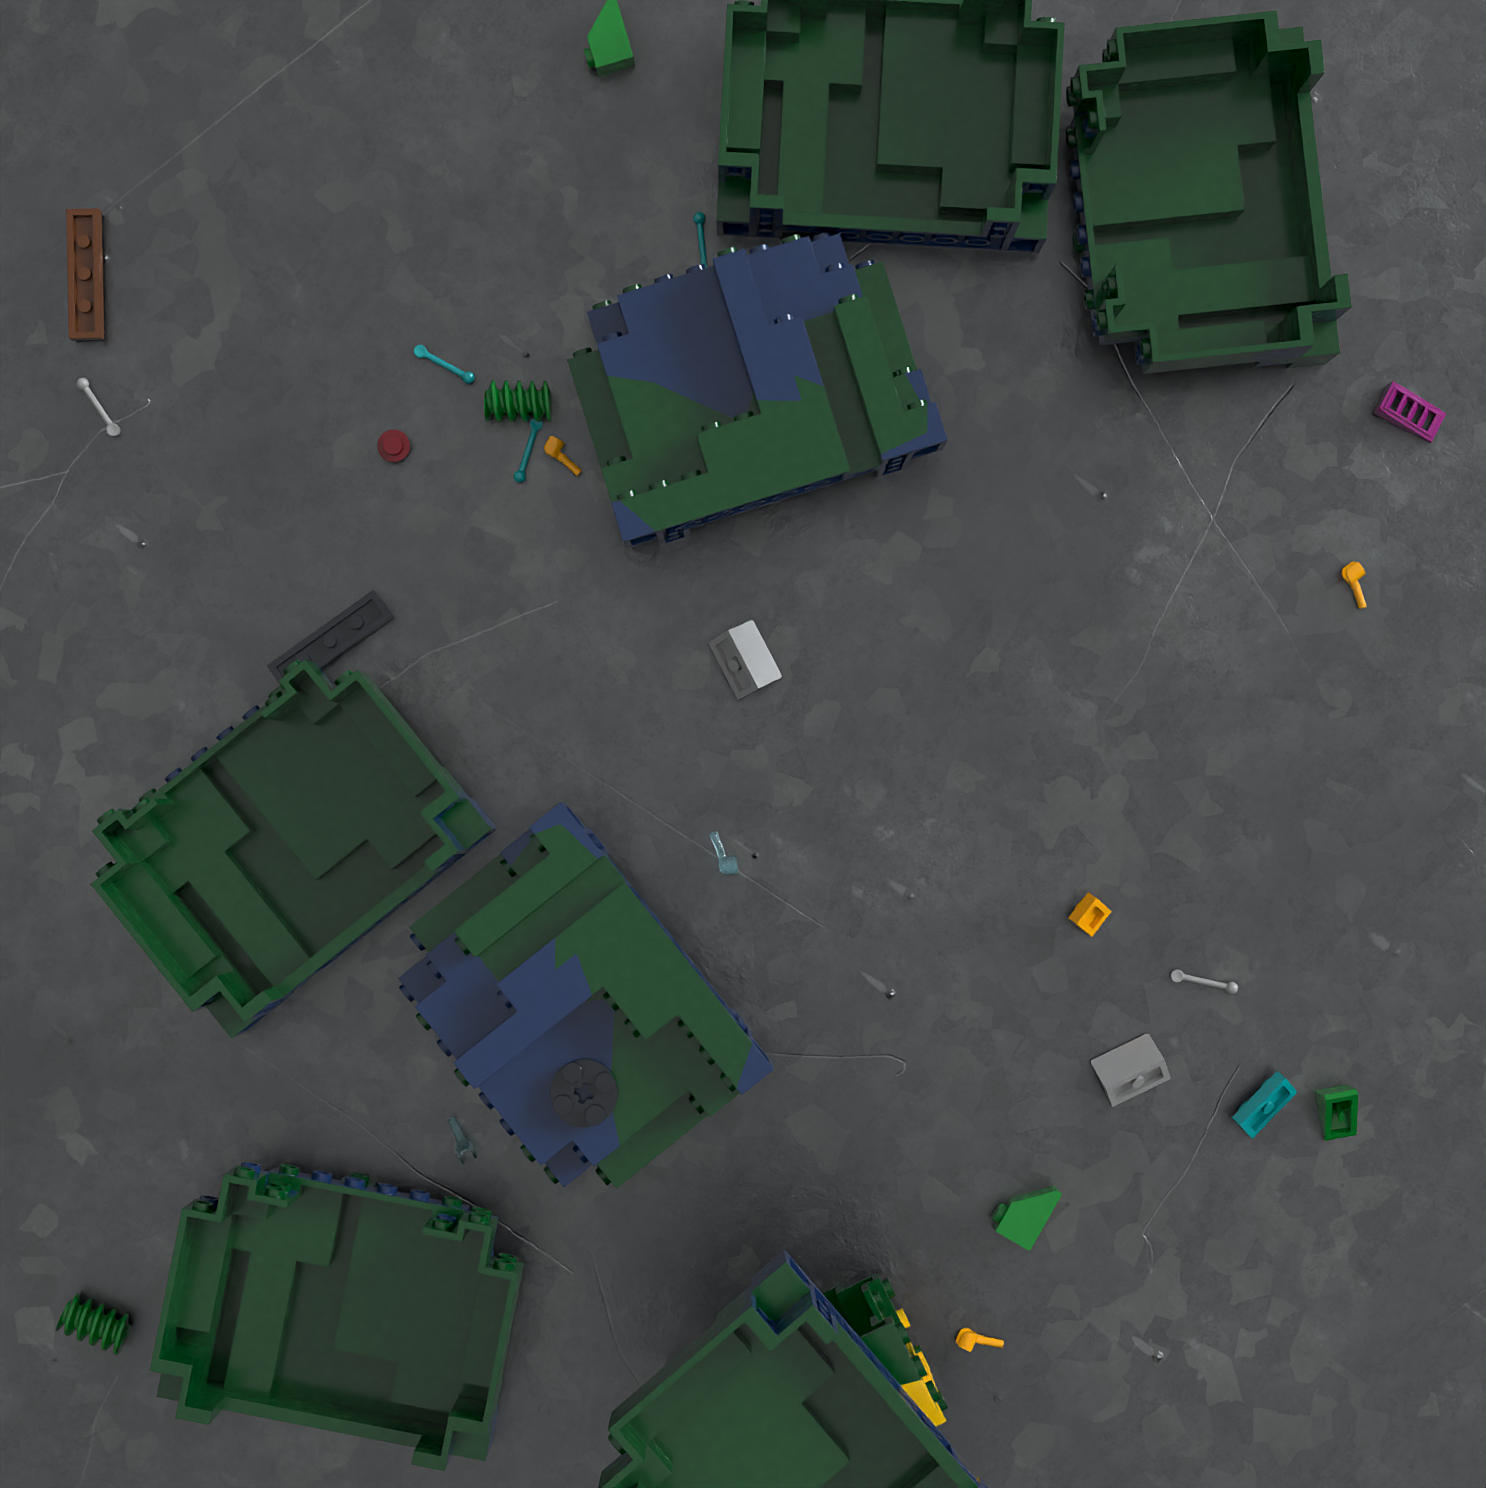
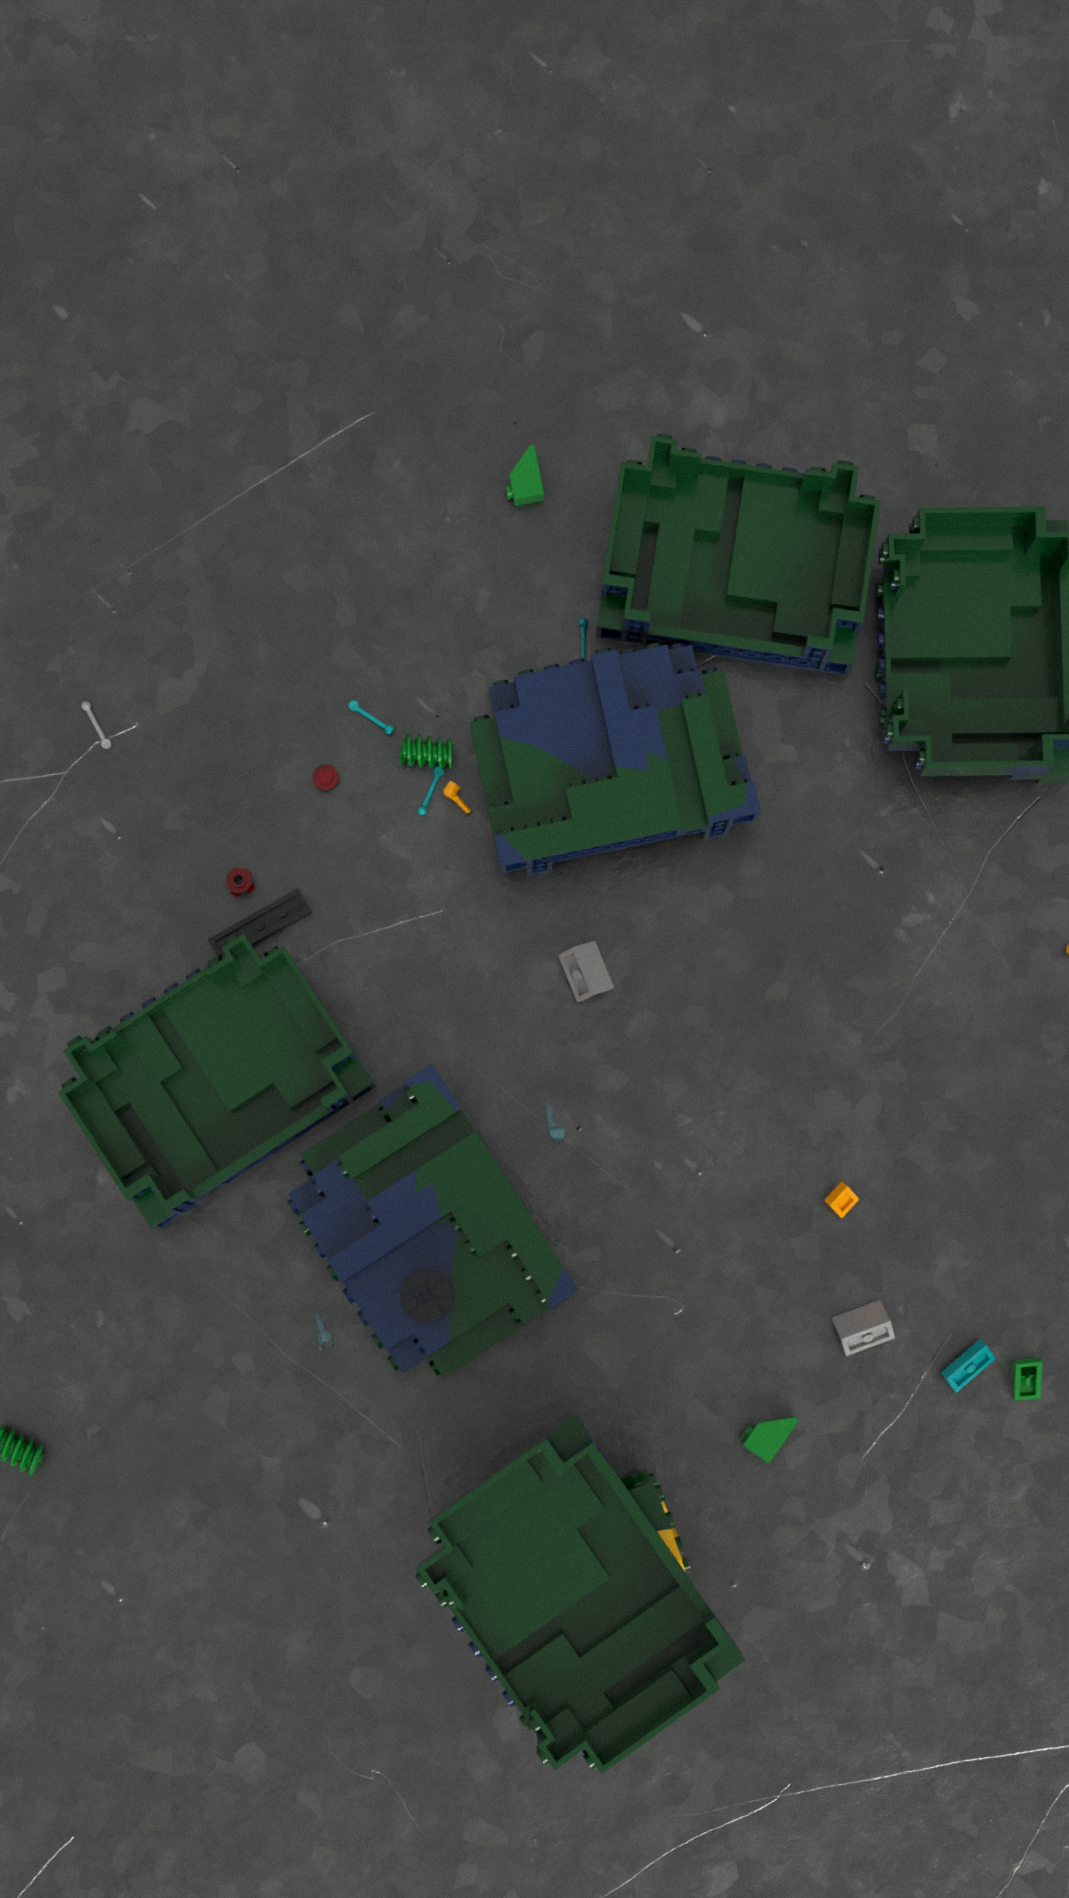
camera: 10 degrees right, 5 degrees down
reddish brown plate [66,208,104,341] -> none
dark green panel [150,1162,524,1471] -> none
light orange hand [955,1328,1004,1352] -> none
light grey hinge [1170,969,1238,995] -> none
none -> dark red brick [226,868,255,898]

